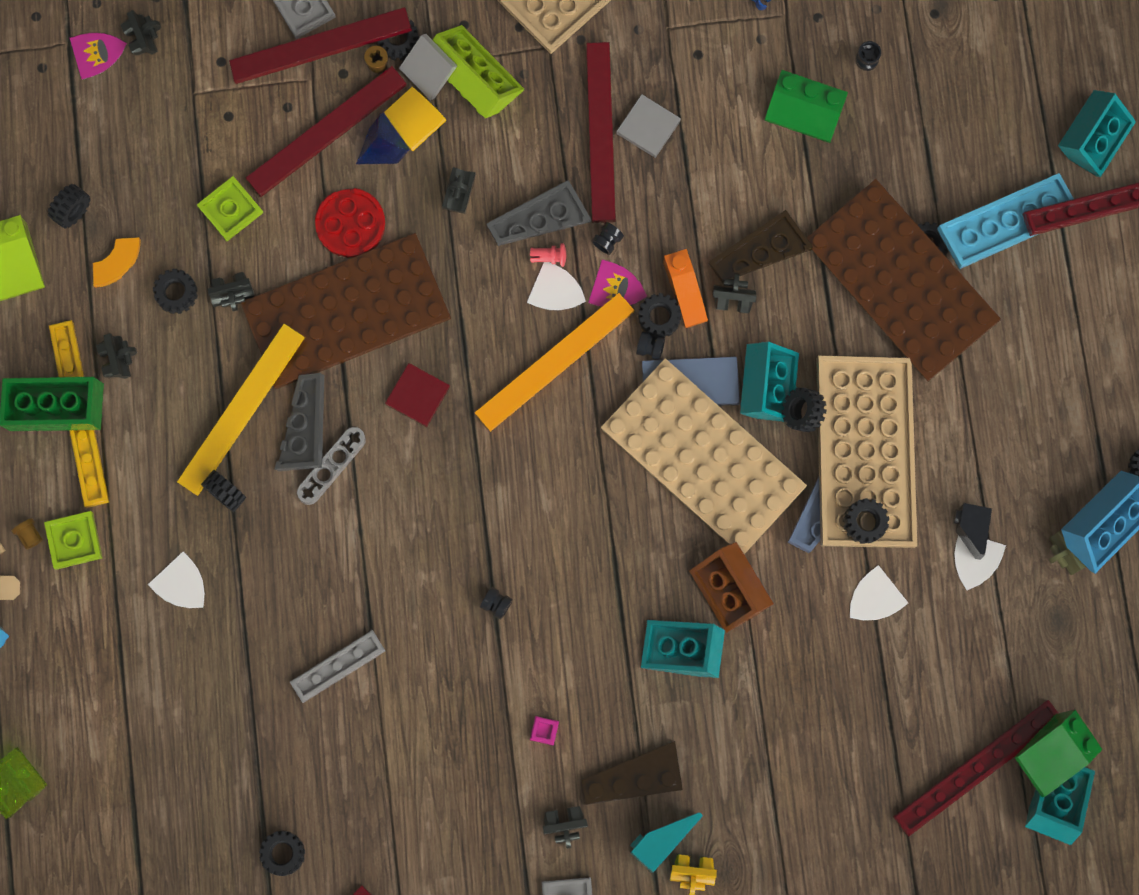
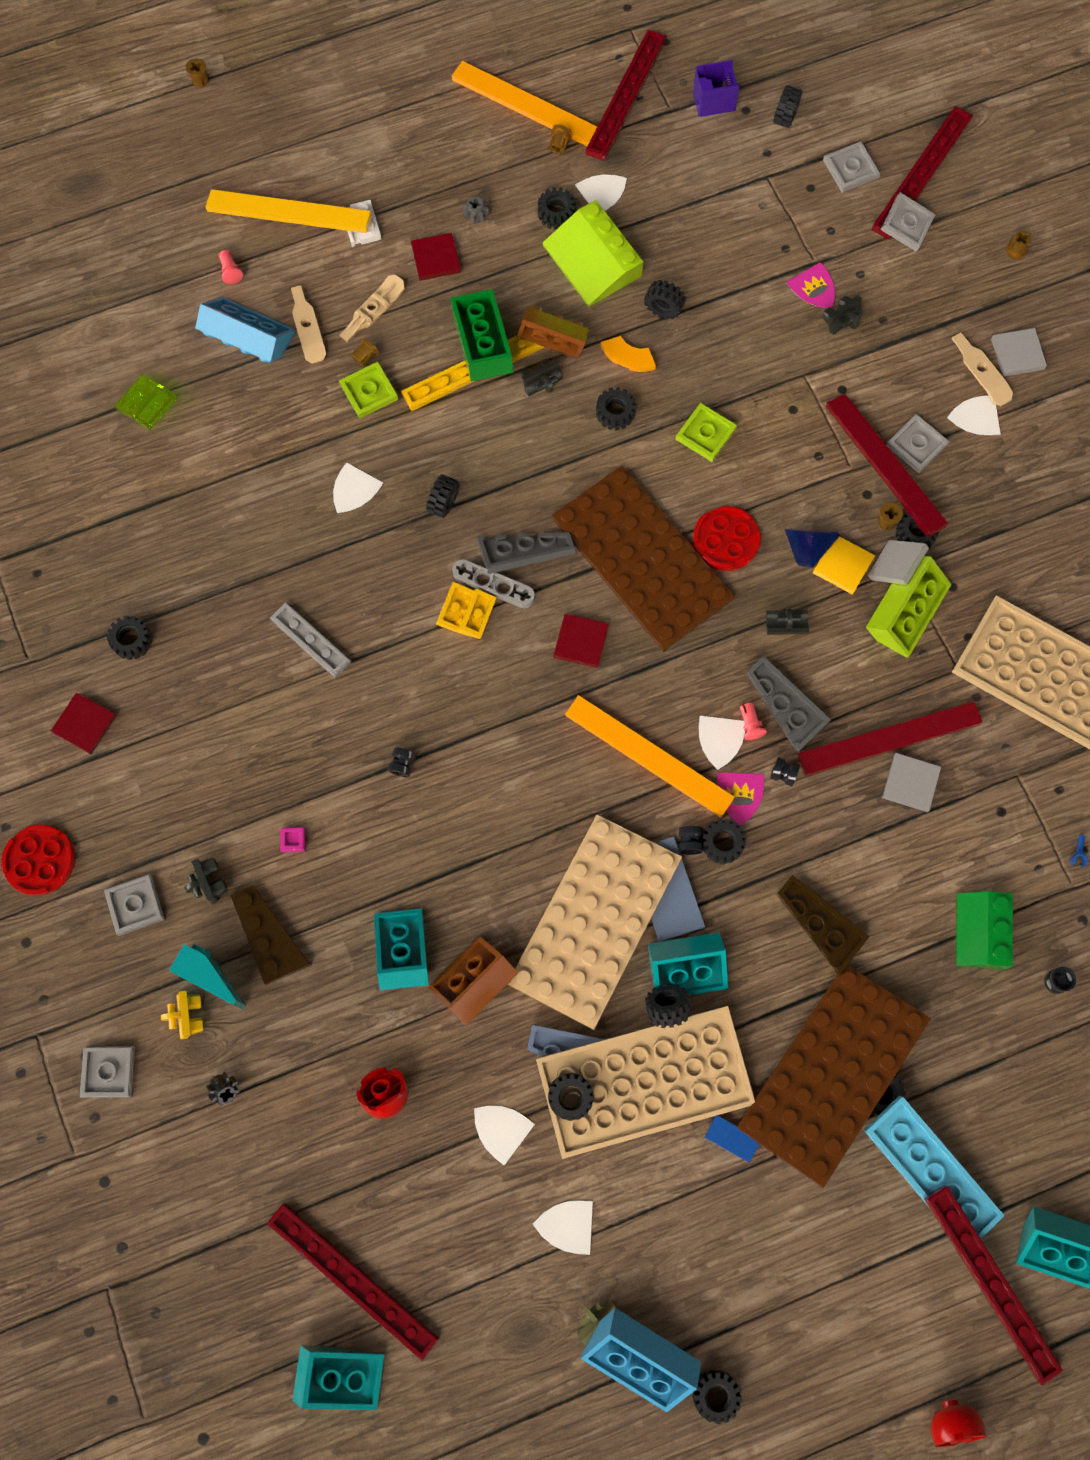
camera: 75 degrees right, 5 degrees down
yellow tile [177,324,305,496] -> none
pearl dark grey hips [207,272,255,312] -> none
dark red tile [246,66,407,197] -> none
orange slope [663,249,708,328] -> none
pearl dark grey hips [713,273,756,313] -> none
black slope [953,503,992,560] -> none
green slope [1014,710,1102,797] -> none
none -> black gear [206,1072,239,1106]
none -> red cylinder [356,1067,409,1119]
none -> yellow slope [436,582,497,639]
none -> dark orange slope [517,306,589,359]
none -> blue tile [704,1115,759,1163]

